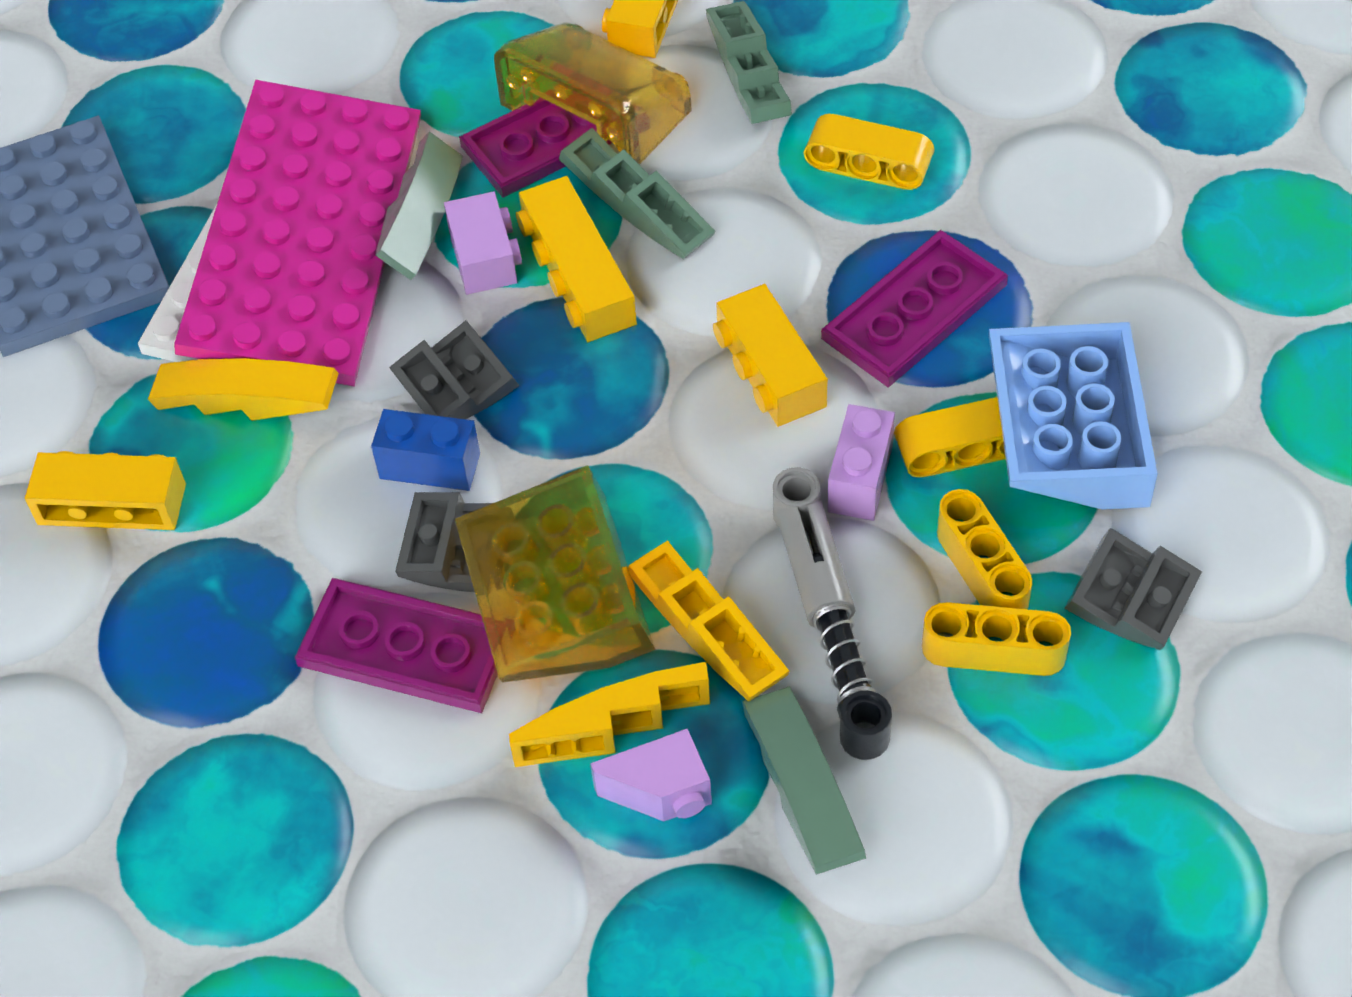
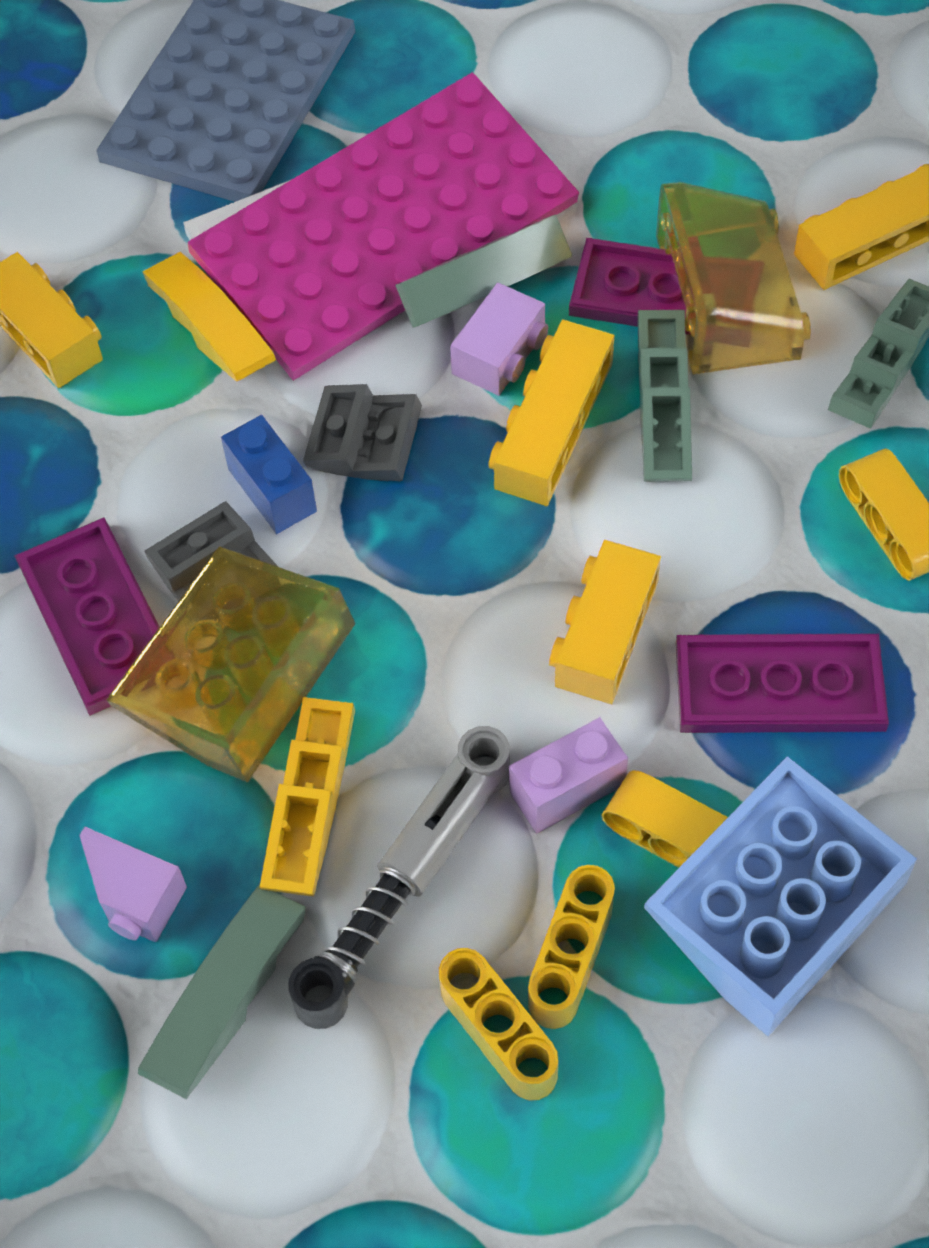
camera: 45 degrees right, 5 degrees up
yellow slope [509,662,710,767] -> none
dark grey slope [1065,528,1202,650] -> none

